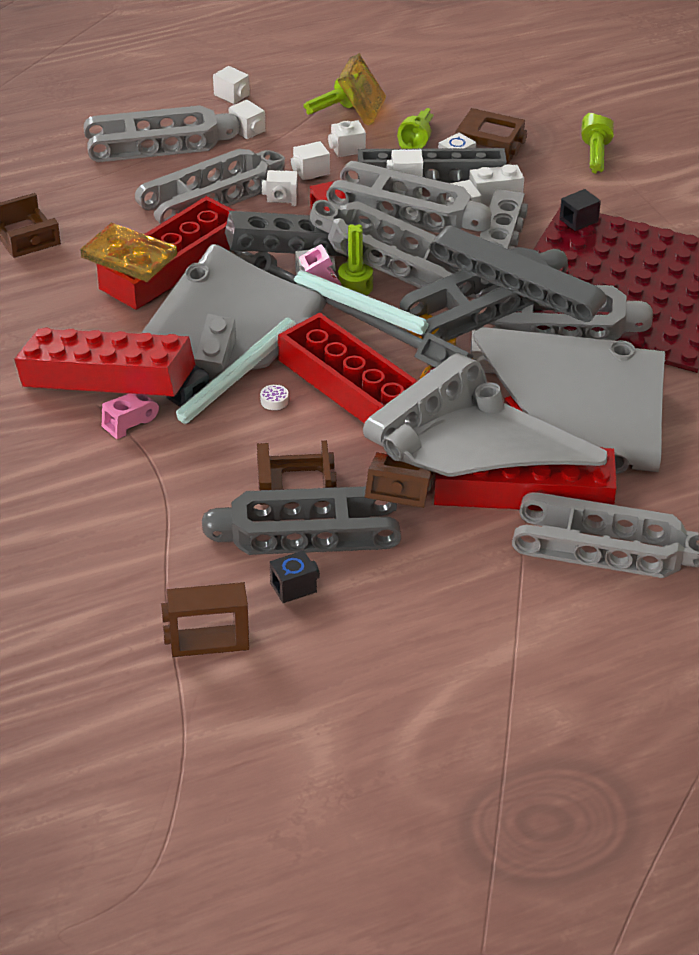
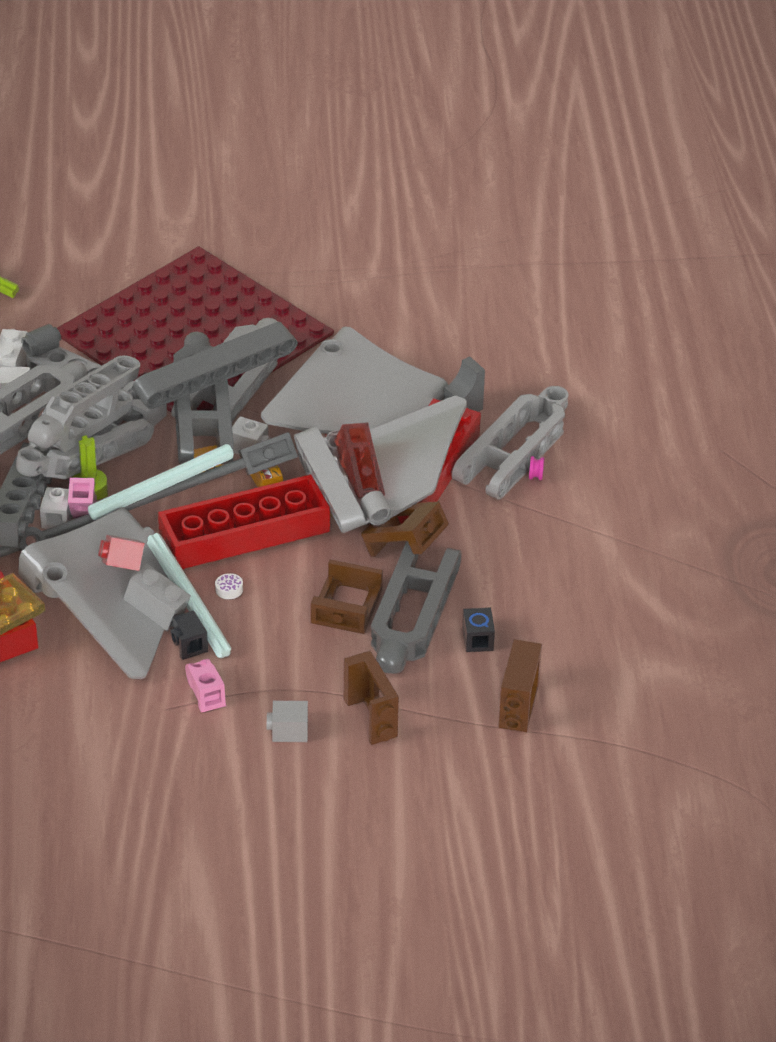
camera: 70 degrees left, 0 degrees up
red brick [14,327,196,396] -> none
black brick [559,189,601,231] -> none
none -> dark grey brick [21,324,61,356]
none -> light grey piece [28,356,140,453]
none -> brick [98,535,145,571]
none -> light grey brick [267,701,308,742]
none -> clear red slope [335,422,385,499]
none -> reddish brown window [343,651,399,745]
none -> dark grey arch [443,357,485,412]
none -> dark pink bush [529,456,544,481]

